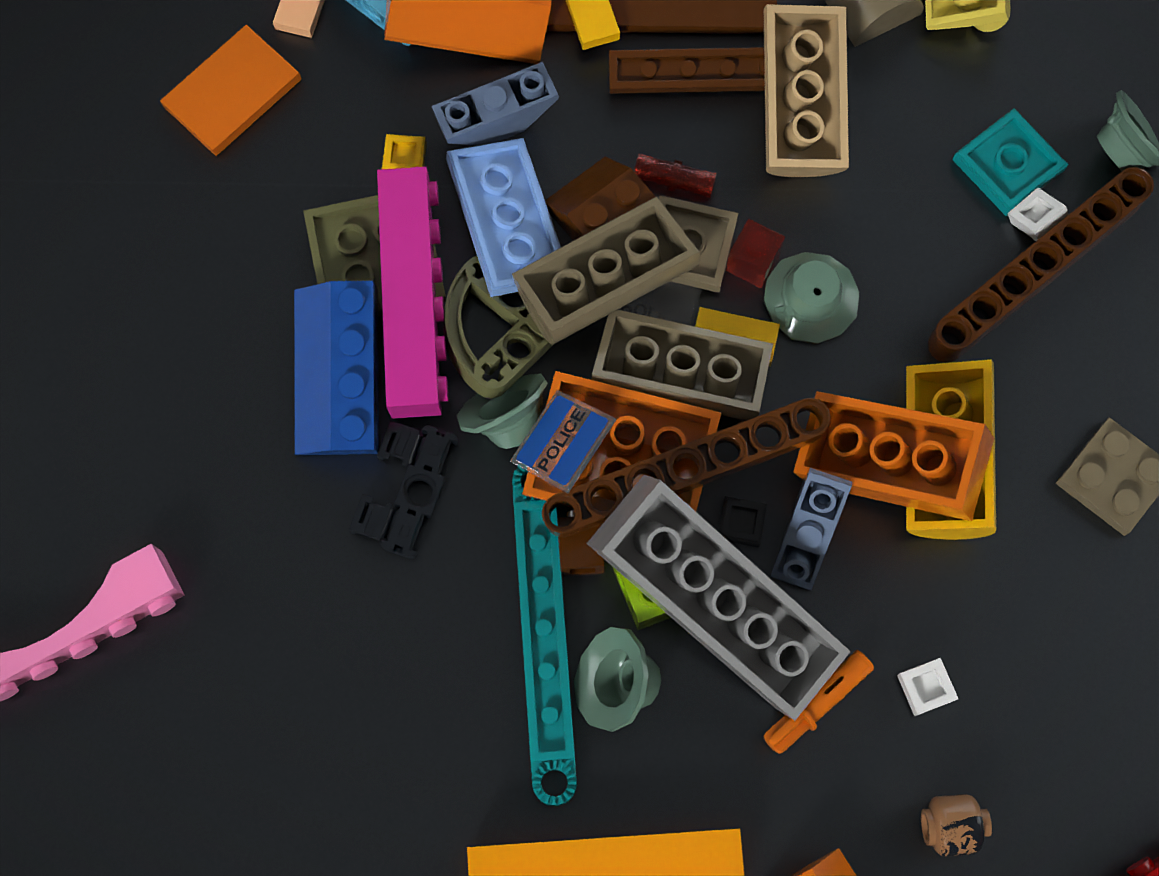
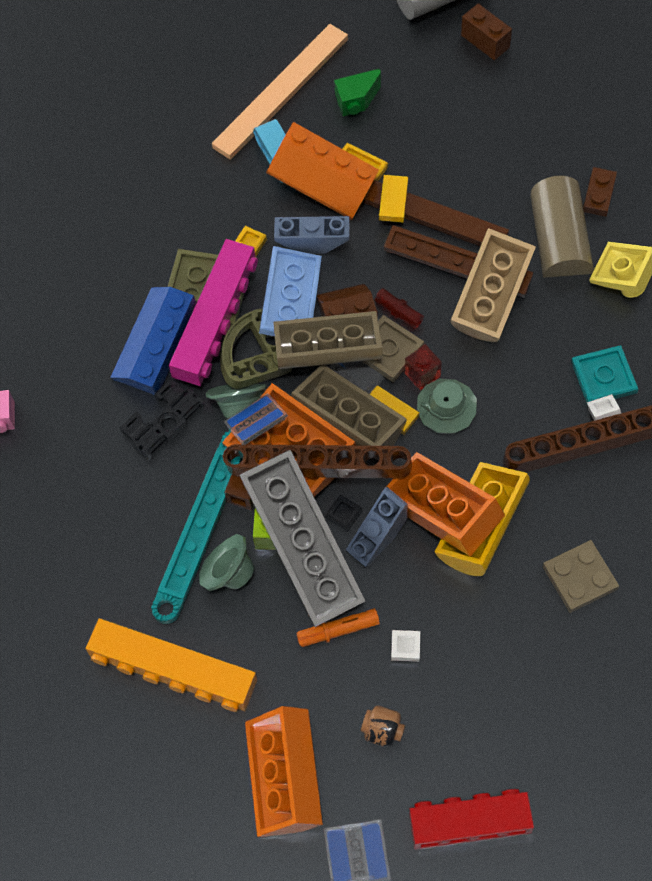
camera: 25 degrees right, 10 degrees down
orange tile [160,25,302,156] -> none

